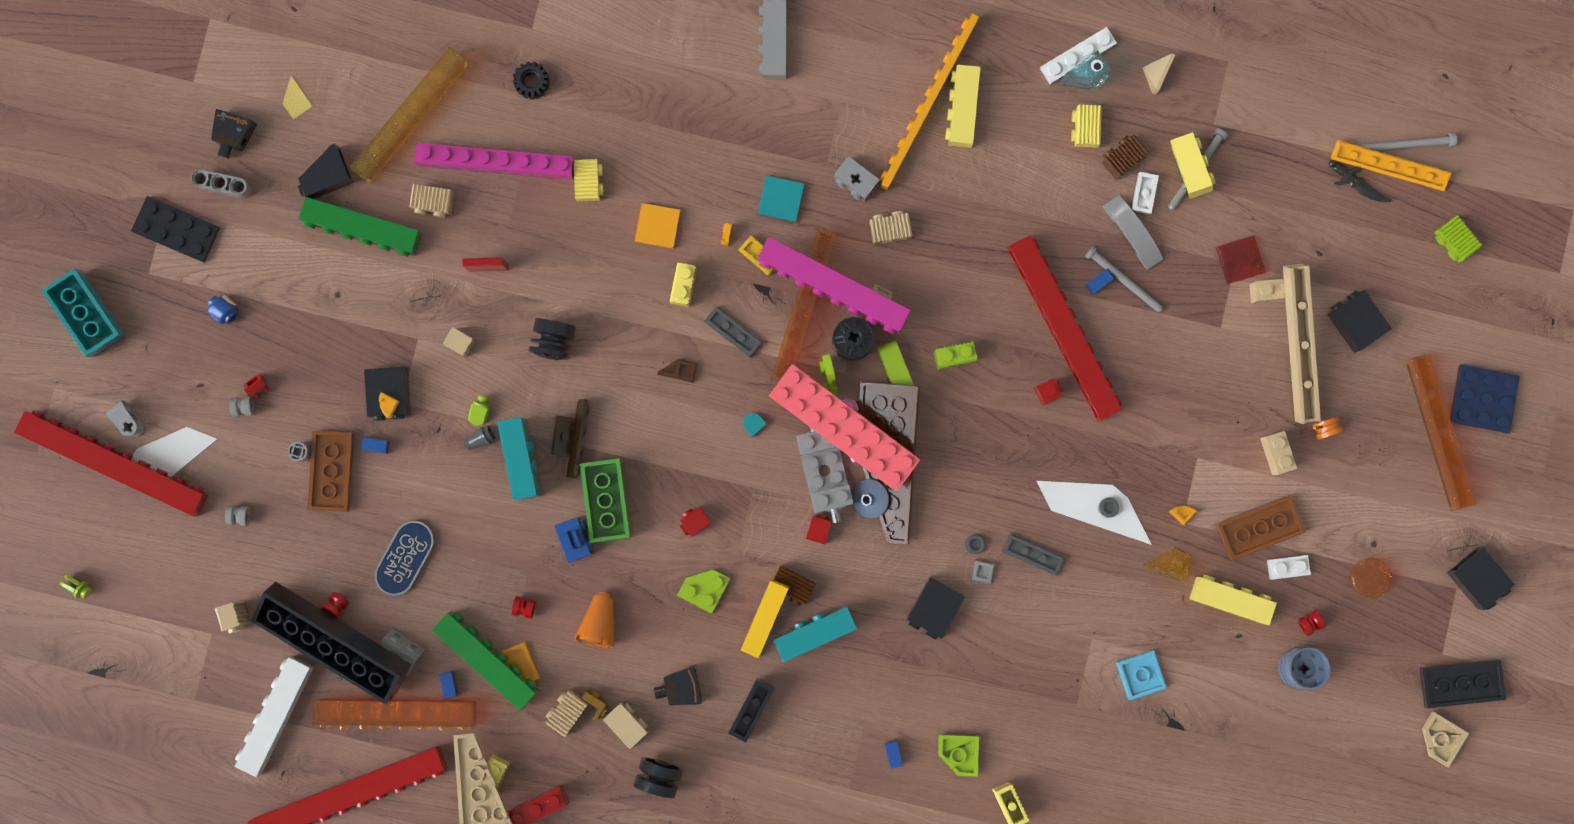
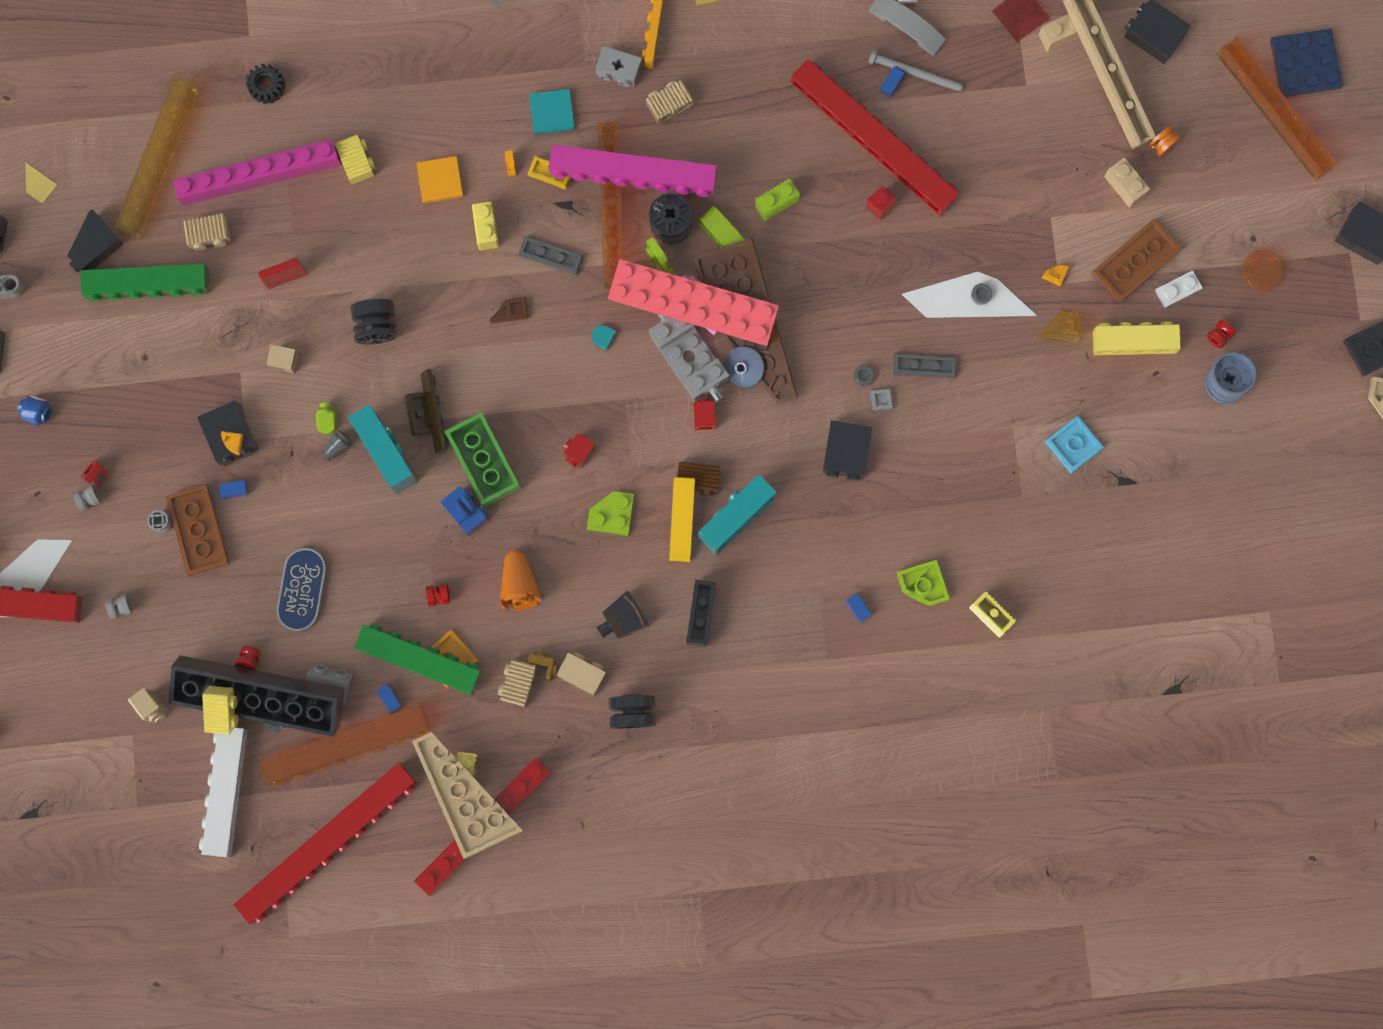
camera: 15 degrees left, 5 degrees down
none -> light yellow brick [202,686,238,735]

